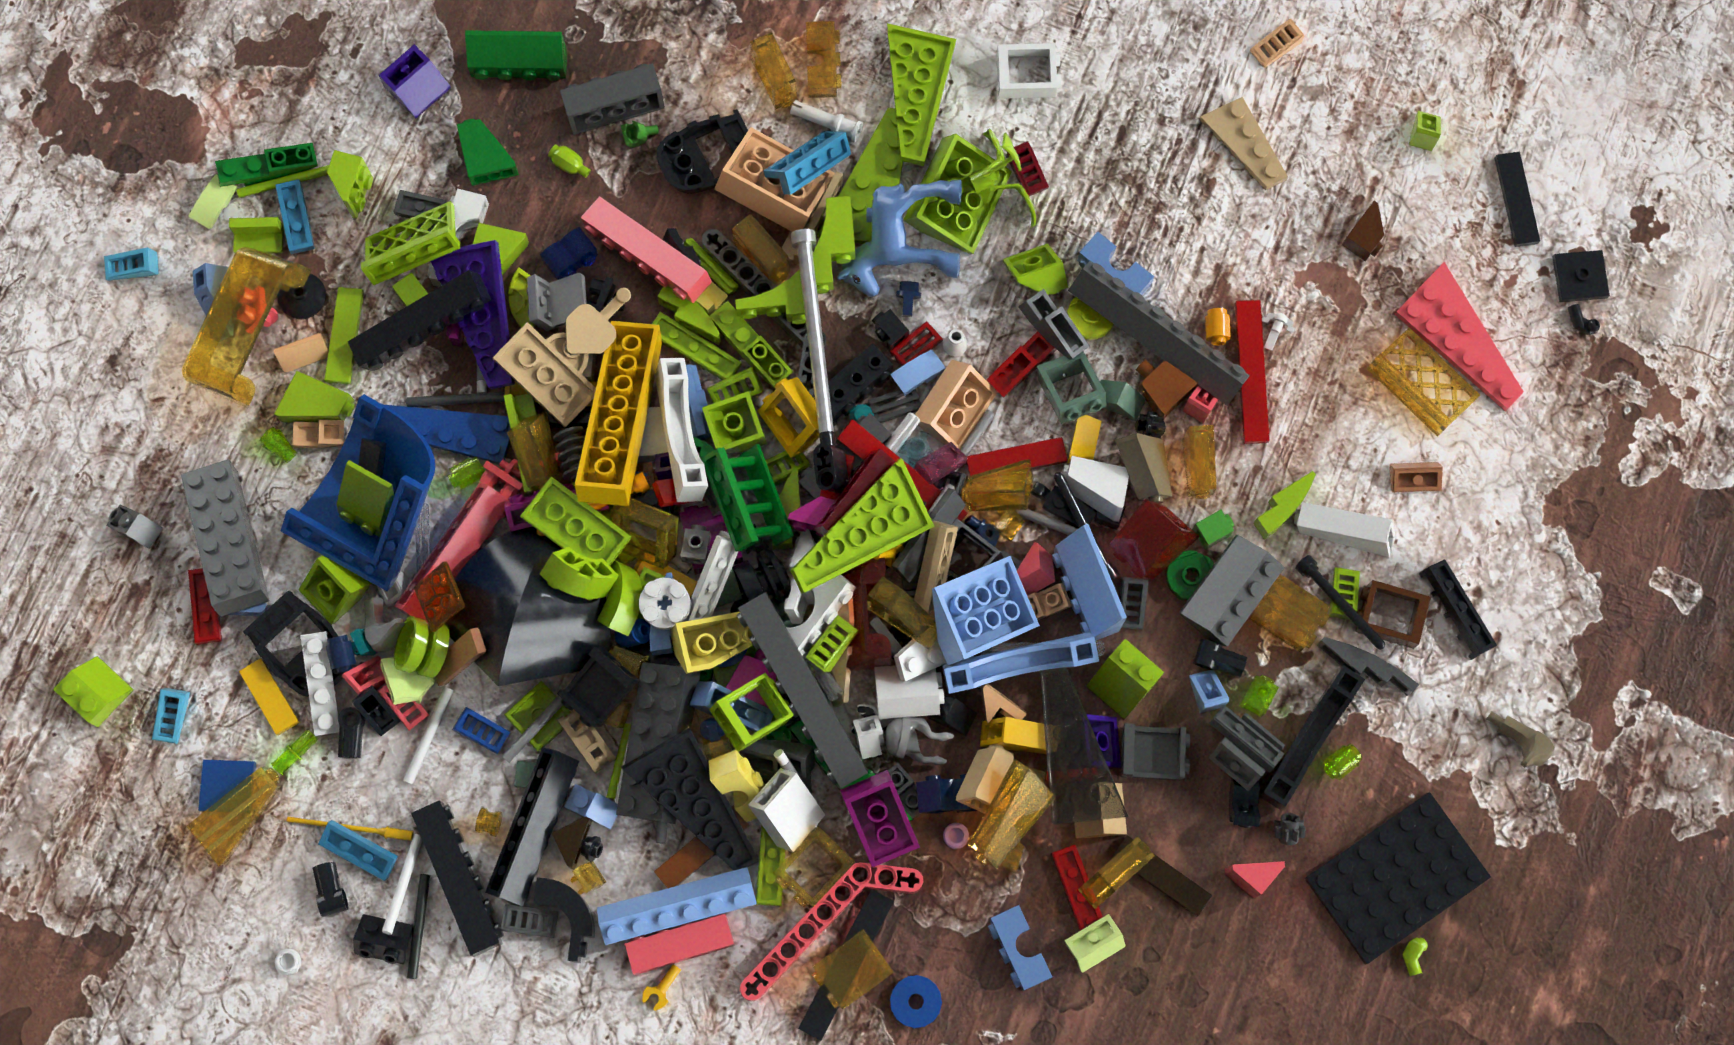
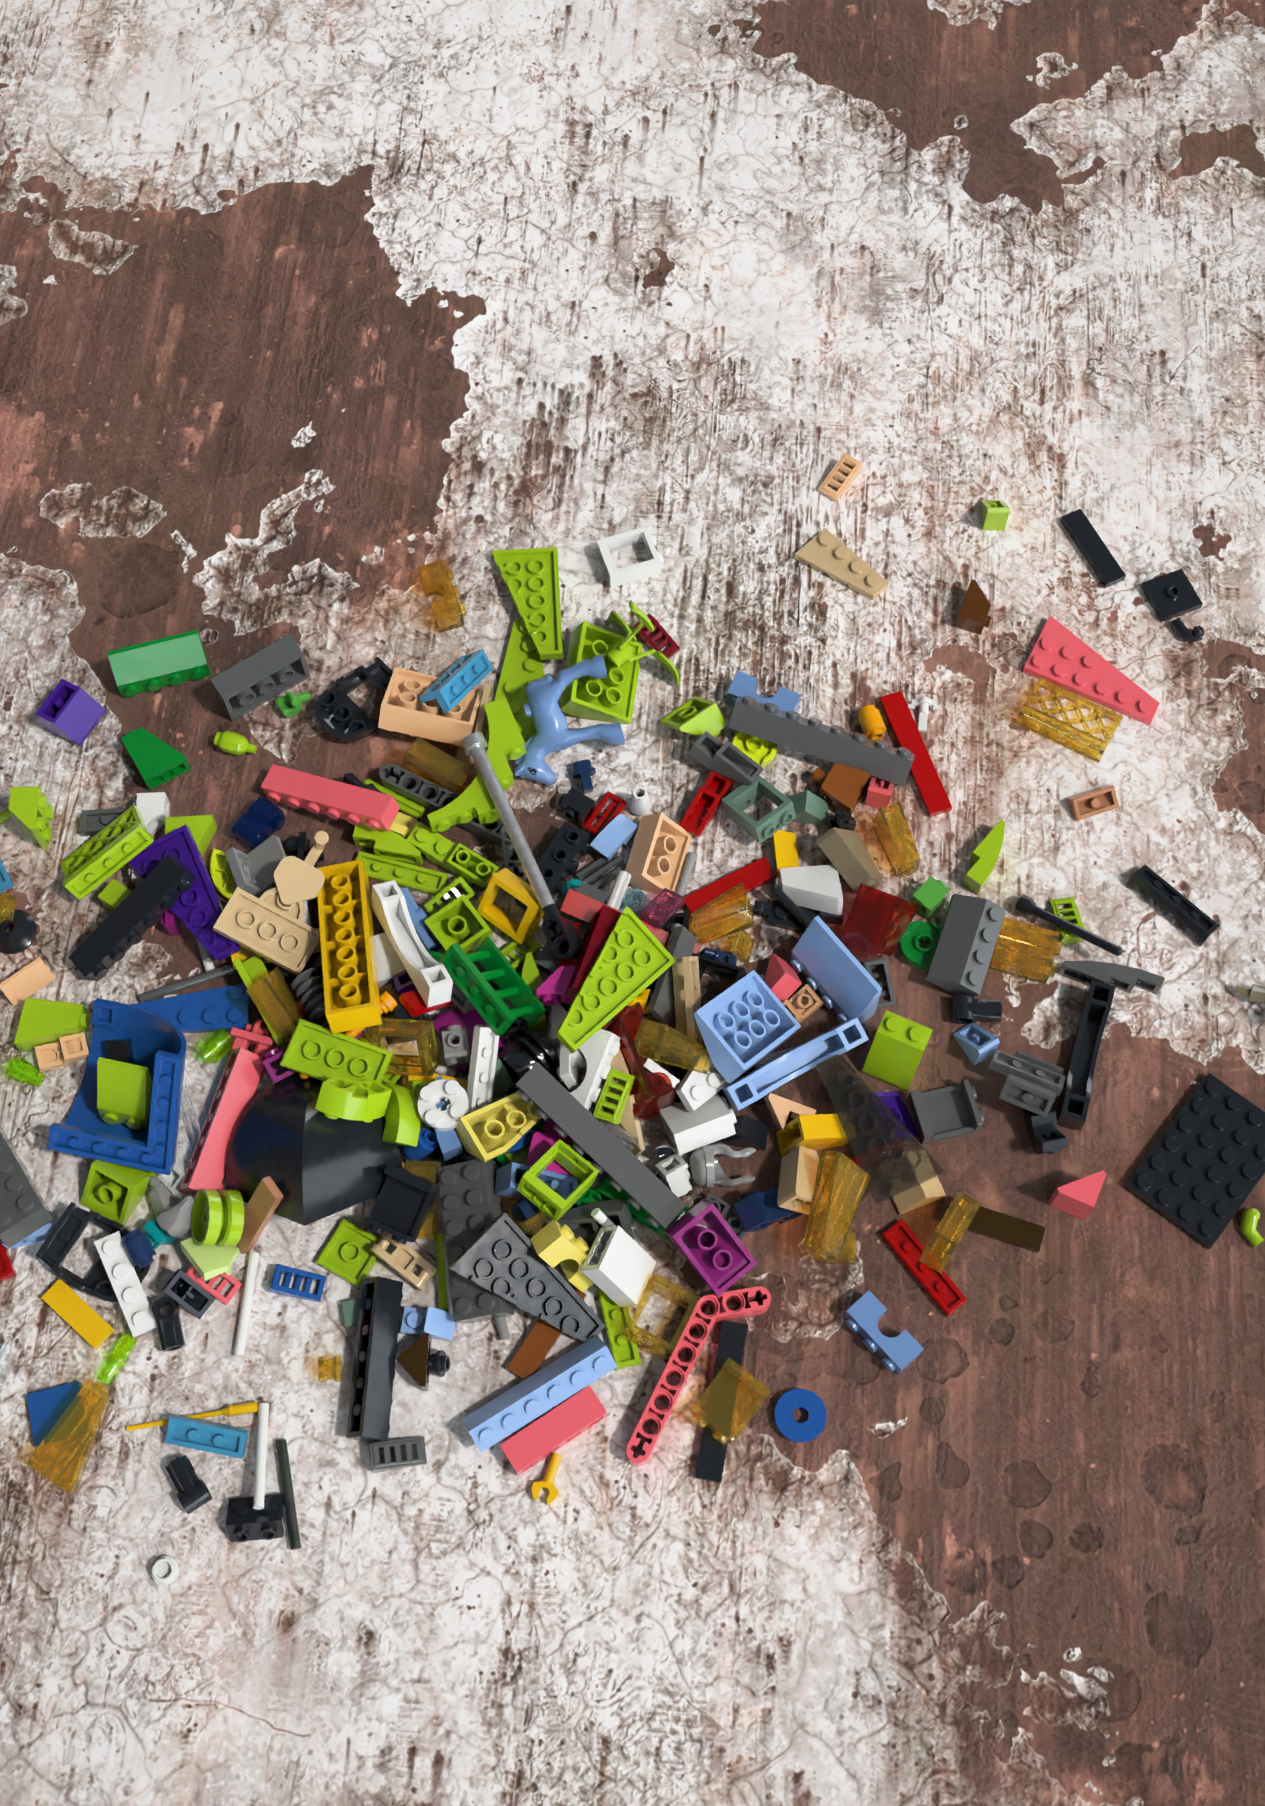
camera: 15 degrees left, 10 degrees down
lime tile [324,287,364,384] -> none
coral slope [342,656,386,695] -> none
black brick [411,800,504,957] -> none
clear orange slope [414,562,465,632] -> none
light grey bar [502,683,570,763] -> none
black arch [533,877,595,963] -> none
clear yellow tile [570,861,606,894] -> none
clear yellow window [750,32,797,110] -> none
white pin [790,100,863,142] -> none
lavender tile [943,823,969,849] -> none
light grey bar [993,497,1078,535] -> none
yellowish green panel [1064,914,1126,972] -> none
clear neon green brick [1239,675,1279,717] -> none
dark grey gear [1273,813,1306,845] -> none
white slope [1294,502,1395,558] -> none
clear neon green brick [1323,744,1362,780] -> none
reddish brown window [1355,580,1431,649] -> none

